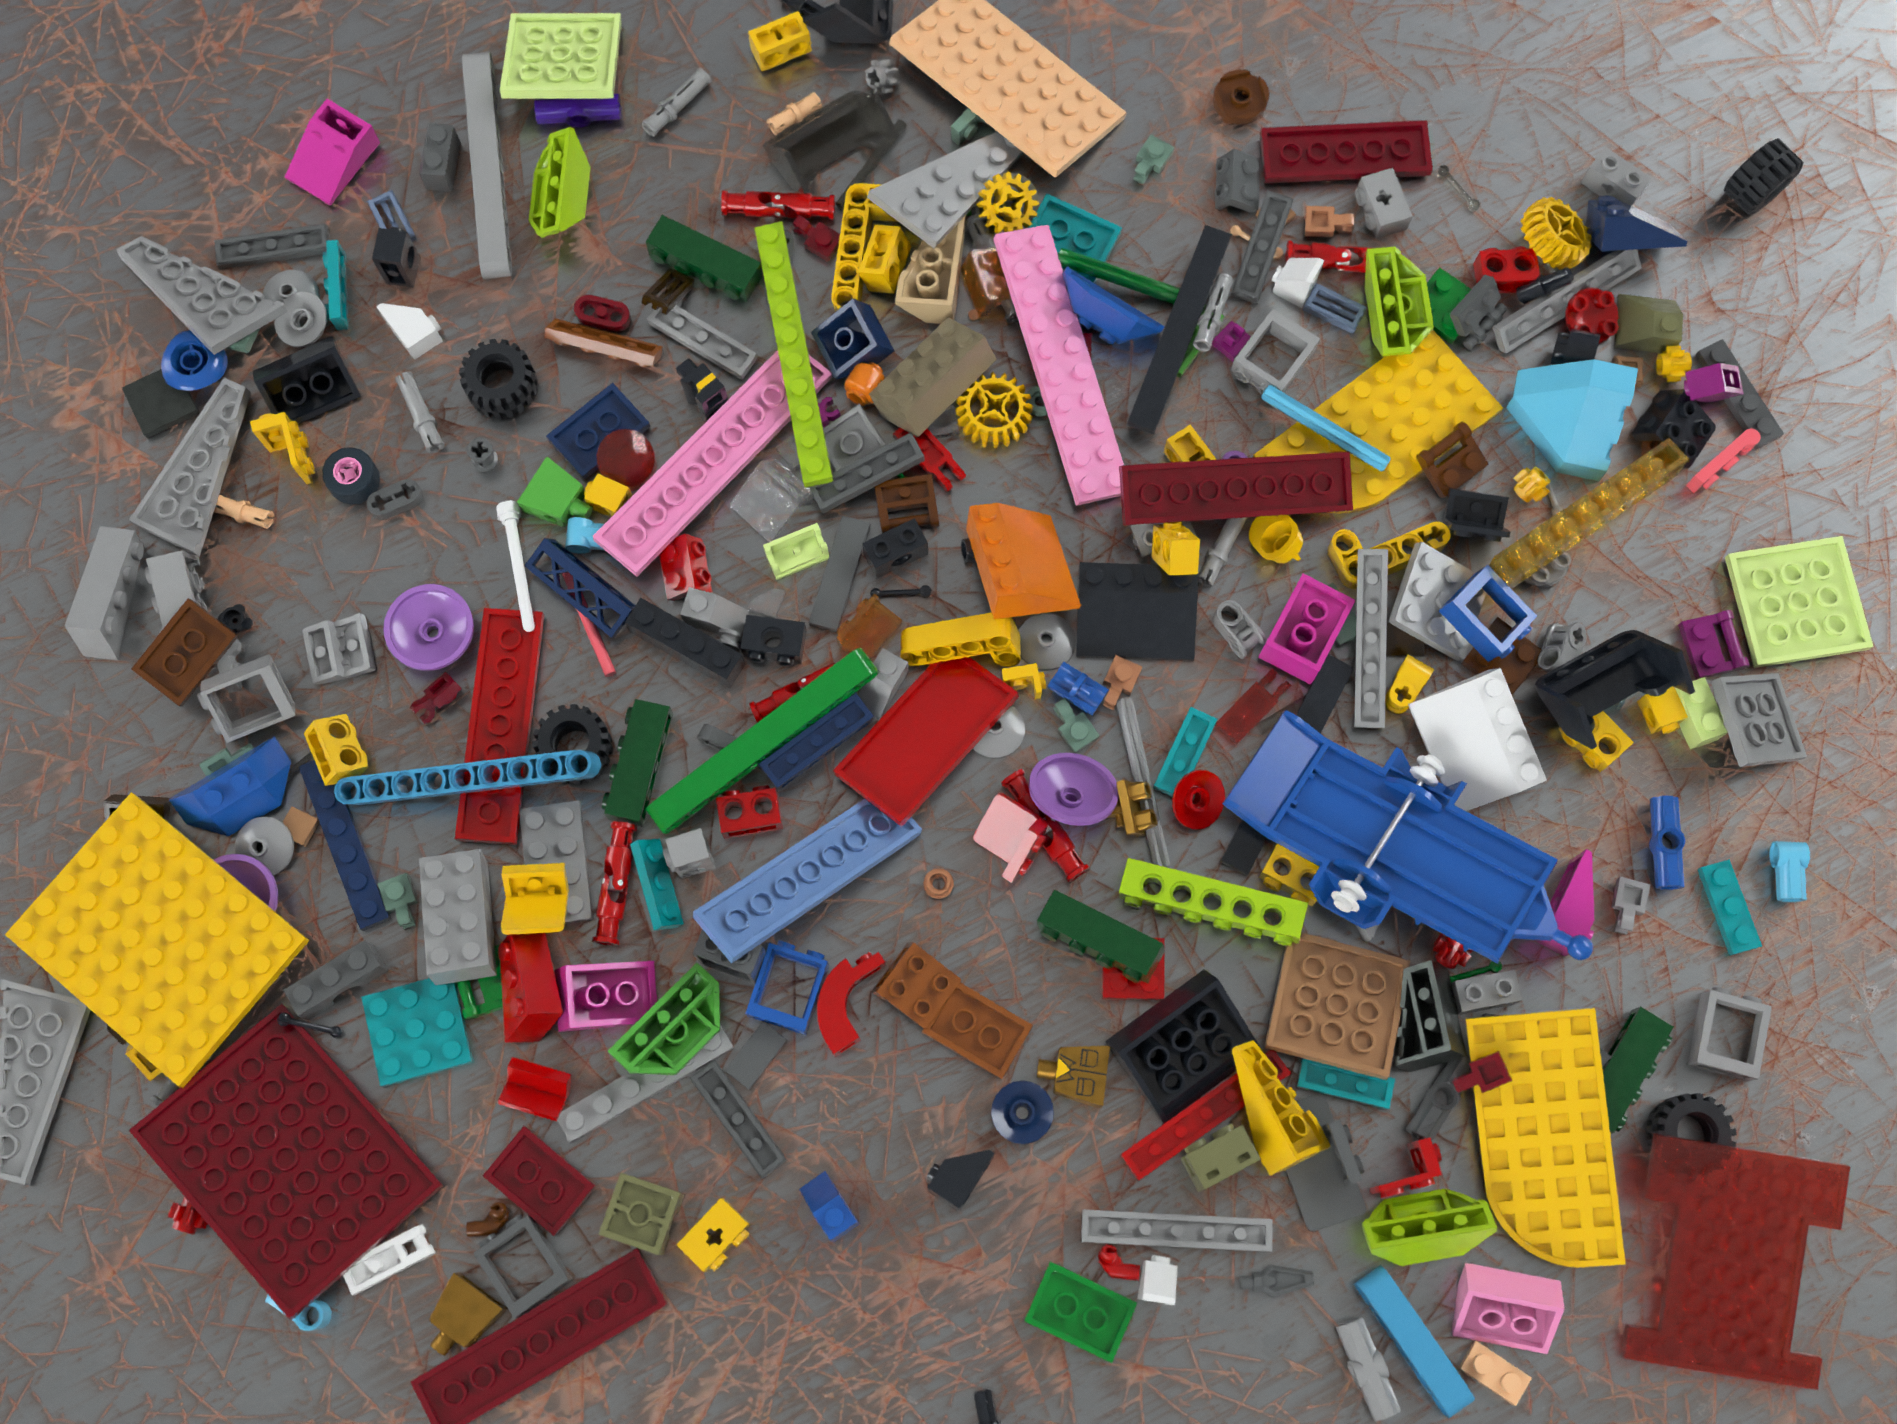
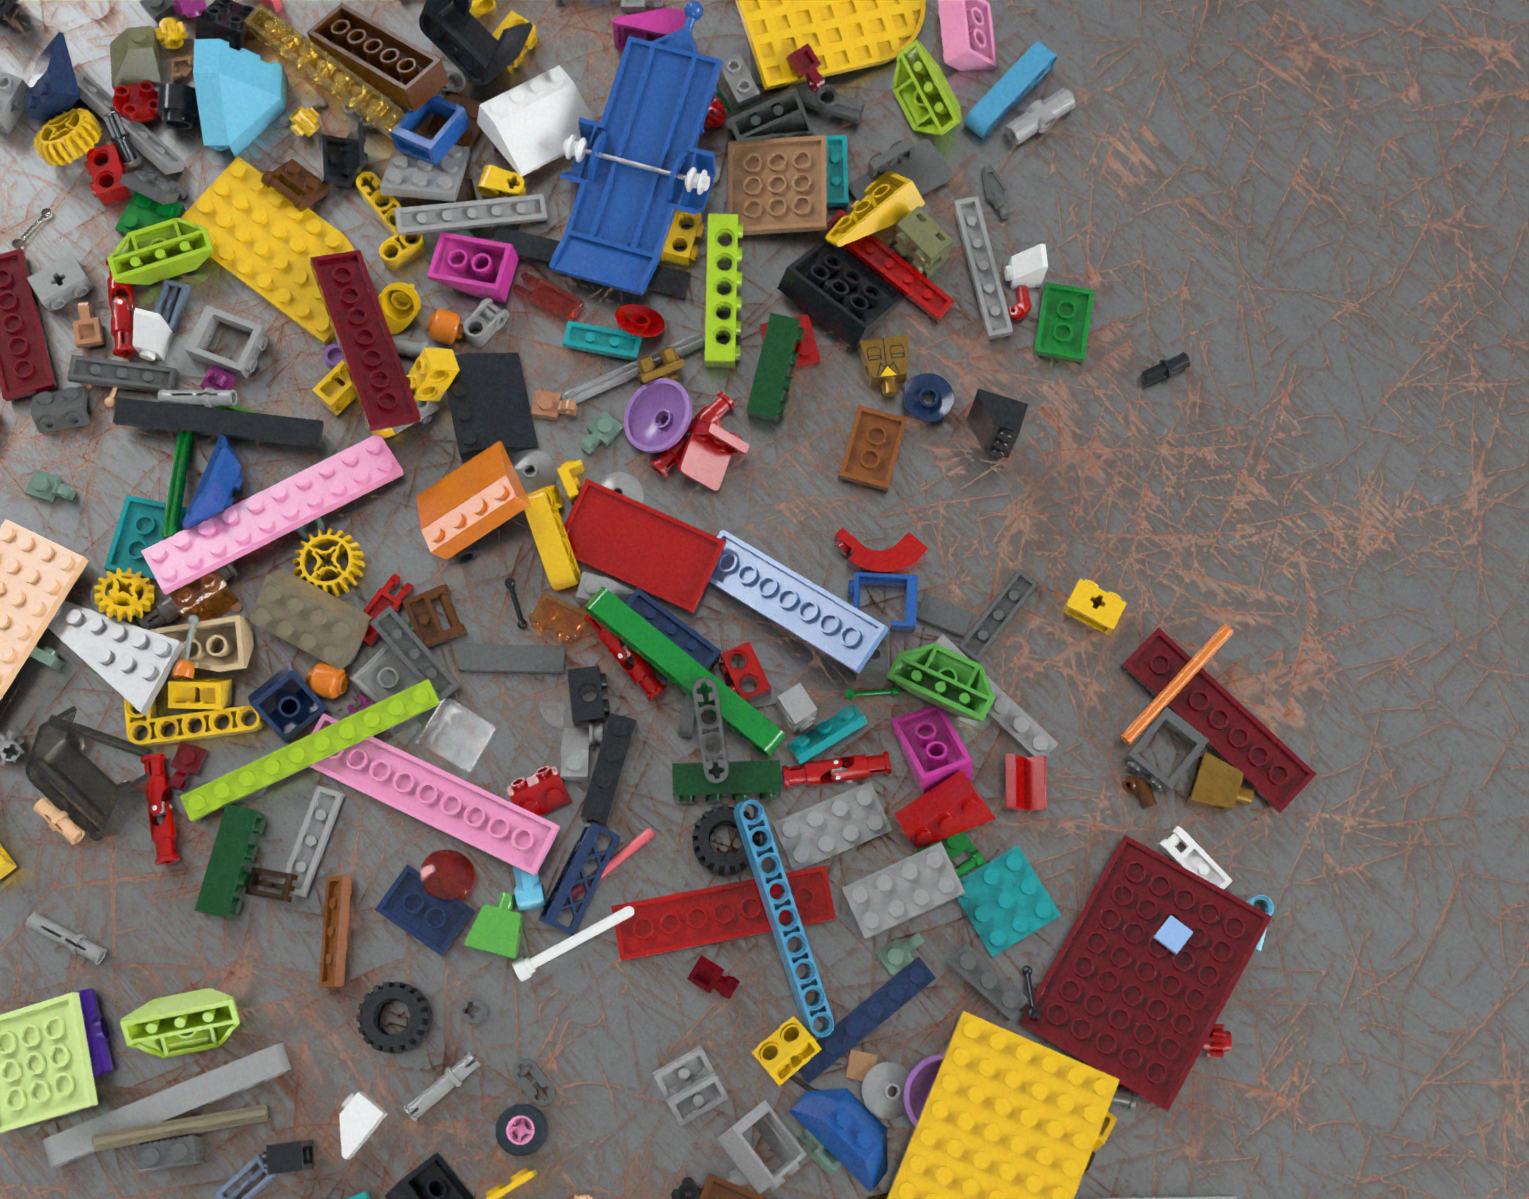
camera: 110 degrees left, 0 degrees up
medium lavender dish [384,584,474,671] -> none
dark red plate [482,1126,597,1236] -> none
yellow bracket [501,863,569,935] -> none
dark red plate [574,295,631,332] -> none
yellow brick [584,474,632,518] -> none
olive piece [598,1173,685,1256] -> none
black hips [676,358,728,422] -> none
yellowish green hinge [763,523,830,580] -> none
blue slope [799,1171,860,1242] -> none
black brick [862,518,928,579] -> none
dark orange bracket [871,942,961,1028] -> none
nougat plate [923,868,954,899] -> none
blue hips [1047,661,1109,716] -> none
medium azure axle [1261,385,1391,471] -> none
red bracket [1369,1137,1442,1198] -> none
light nougat plate [1458,1341,1532,1406] -> none
none -> dark tan axle [92,1104,268,1151]
none -> hinge [171,615,199,680]
none -> reddish brown brick [307,3,449,112]
none -> orange head [425,308,464,345]
none -> dark grey beam [693,677,729,783]
none -> green hinge [845,686,900,700]
none -> orange piece [1120,624,1234,745]
none -> light blue tile [1154,915,1193,955]

